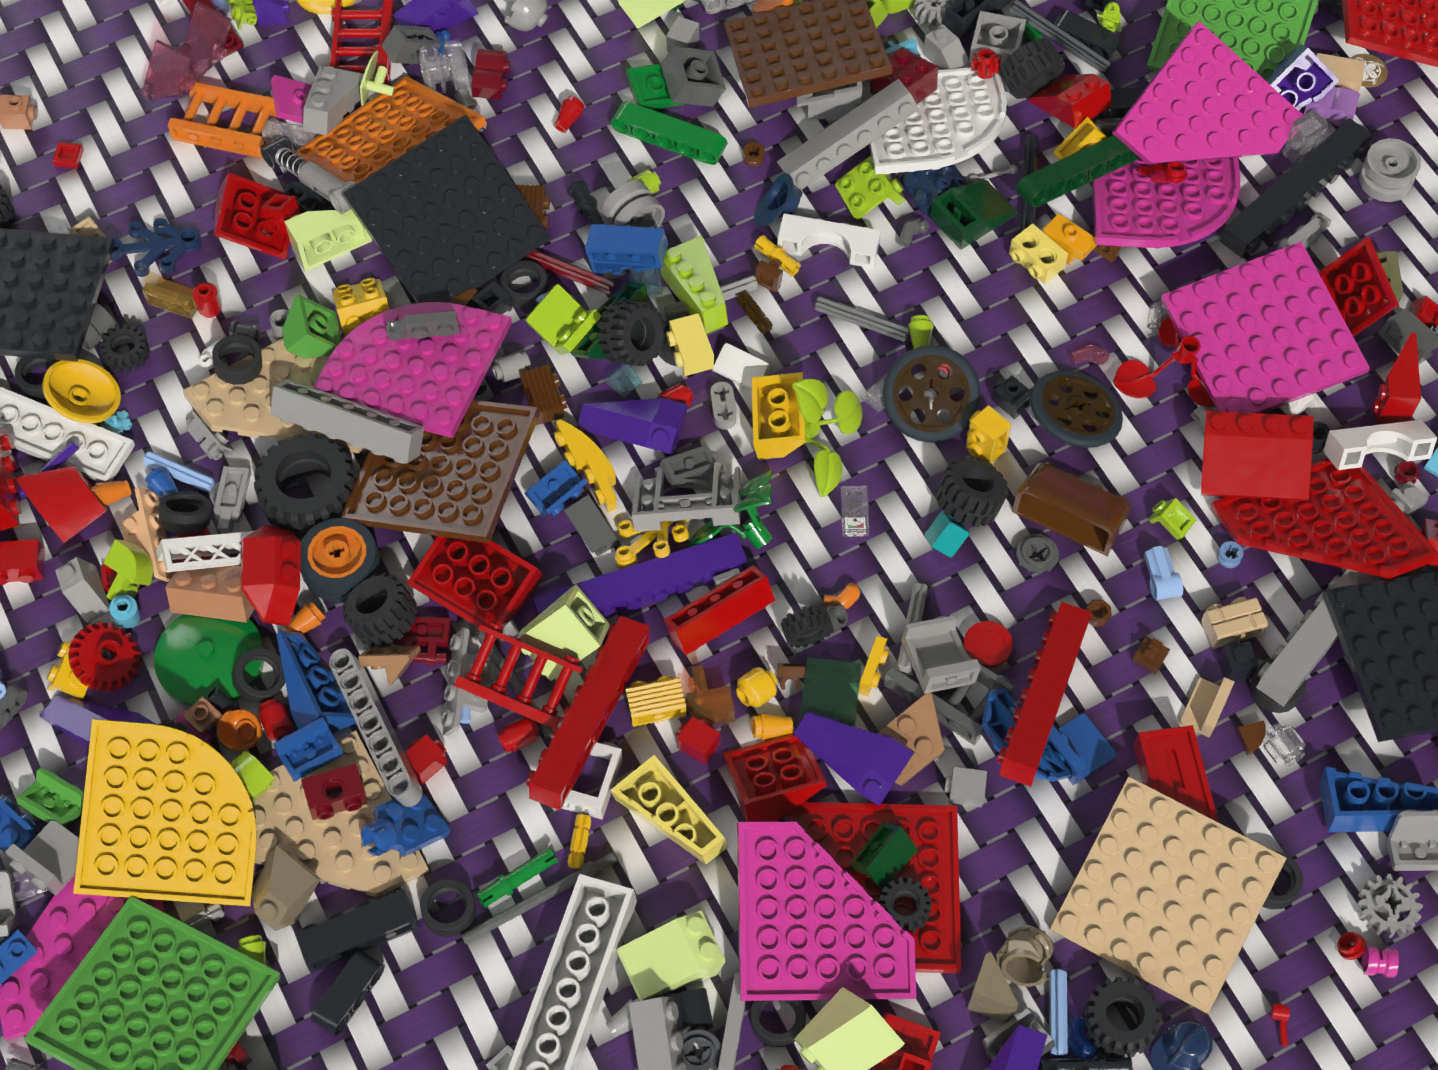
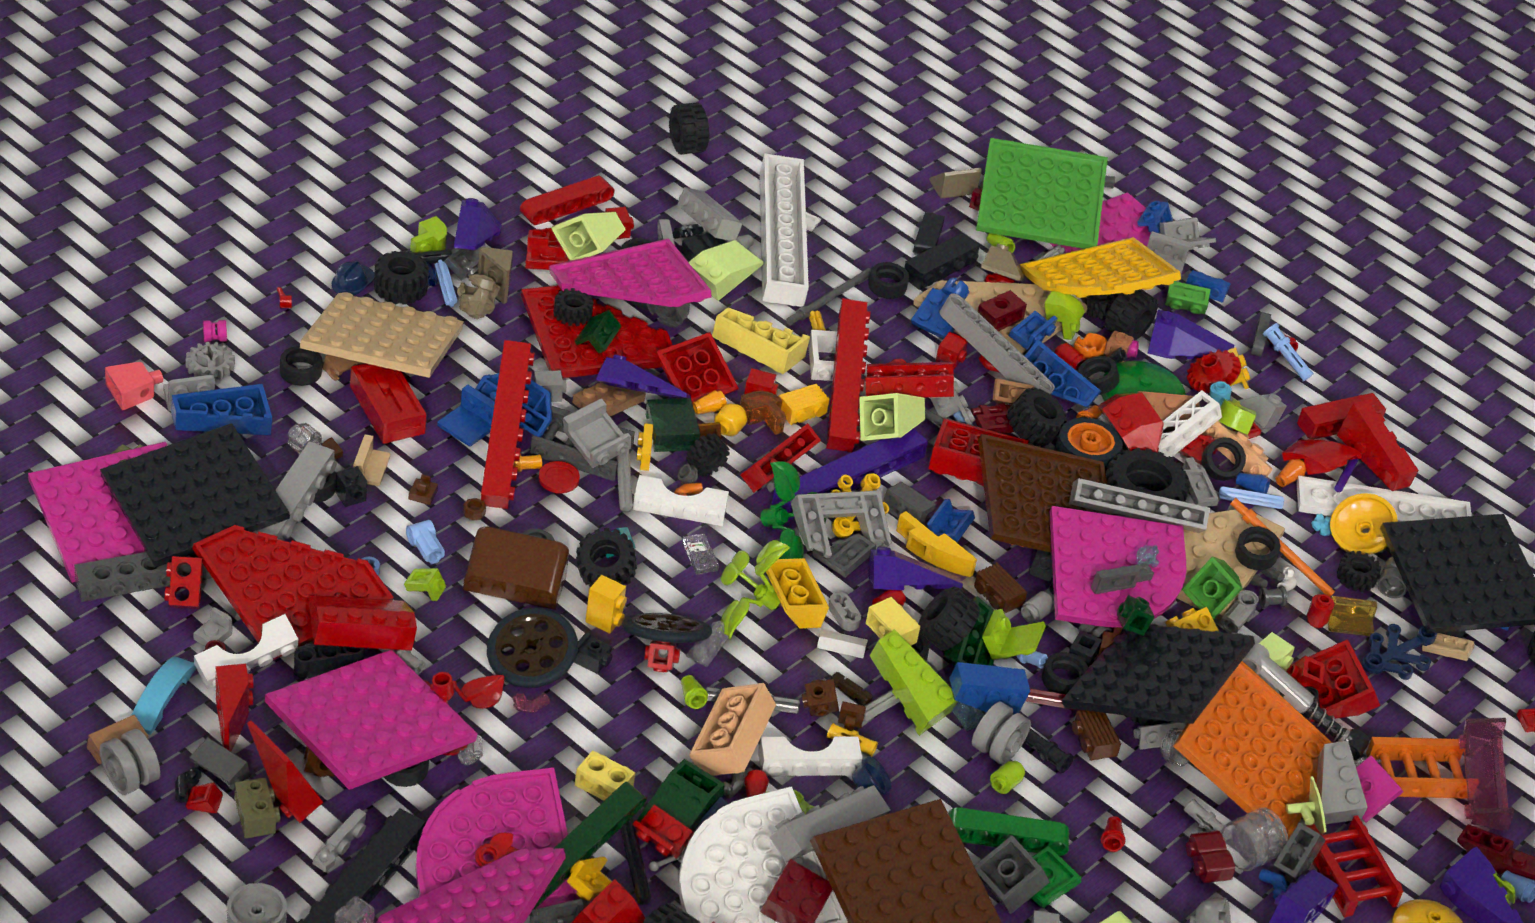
camera: 155 degrees right, 20 degrees down
green pin [476,847,558,908] -> none
light orange brick [1043,213,1097,265] -> none
tan brick [1201,597,1268,648] -> none
red plate [1337,932,1367,960] -> none
none -> light orange pin [514,454,542,472]
none -> red bracket [632,804,694,859]
none -> white arch [633,475,729,526]
none -> light nougat brick [689,683,776,776]
none -> red cone [744,770,769,797]
none -> reddish brown brick [802,679,839,717]
none -> dark green brick [1117,595,1155,636]
none -> clear light blue plant [1136,545,1159,568]
none -> orange bar [1230,498,1335,597]

